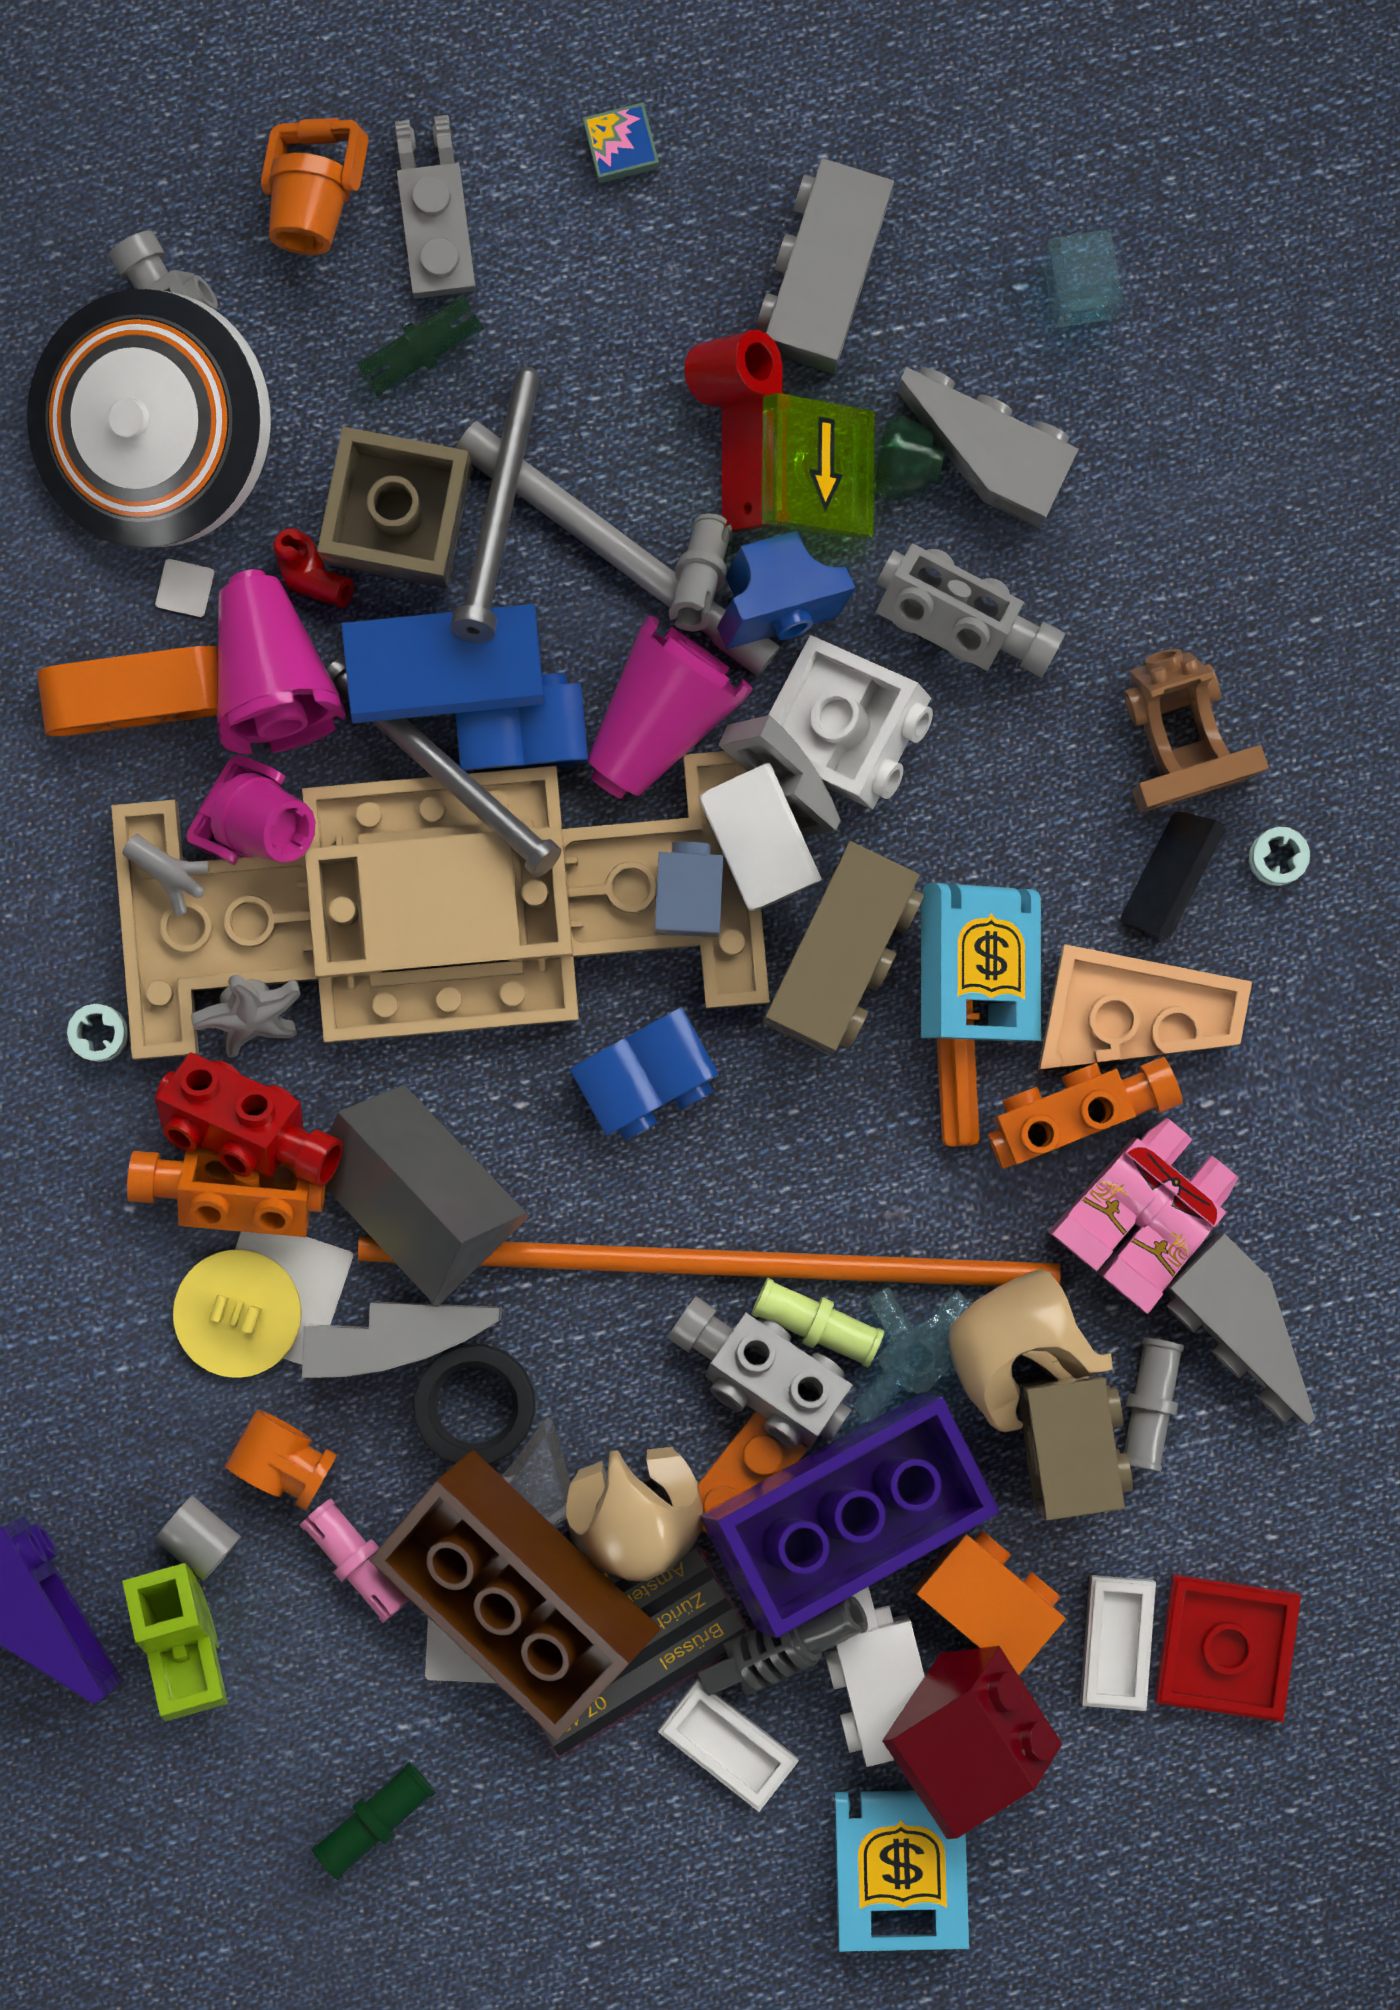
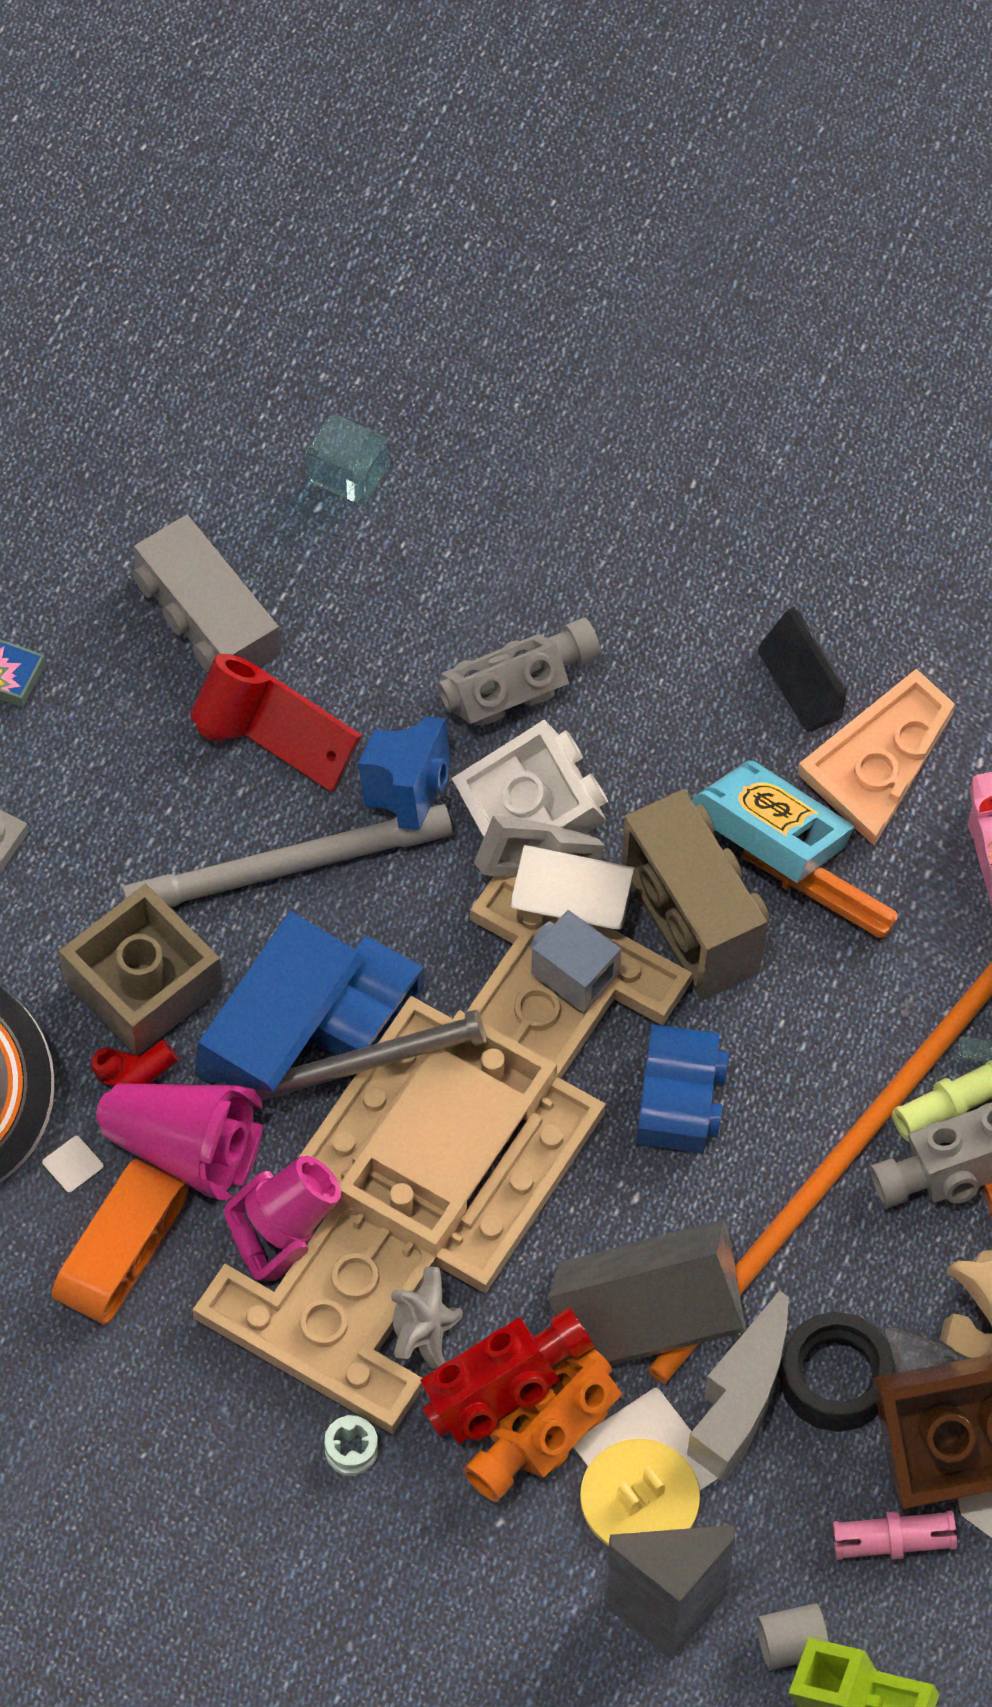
camera: 45 degrees left, 25 degrees down
light grey bar [122,834,209,916] -> none
orange piece [224,1409,338,1511] -> none
clear green pin [356,295,484,397] -> none
flat silver bar [450,367,540,643] -> none
dark pink cone [587,616,753,799] -> none
light grey pin [669,513,732,632] -> none
clear neon green tile [762,393,875,539] -> none
clear green cone [875,415,945,502] -> none
light grey slope [897,367,1079,529] -> none
orange brick [988,1057,1183,1169] -> none
medium nougat tile [1124,649,1269,814] -> none
light aqua bush [1249,827,1310,886] -> none
none -> dark grey slope [604,1525,735,1660]

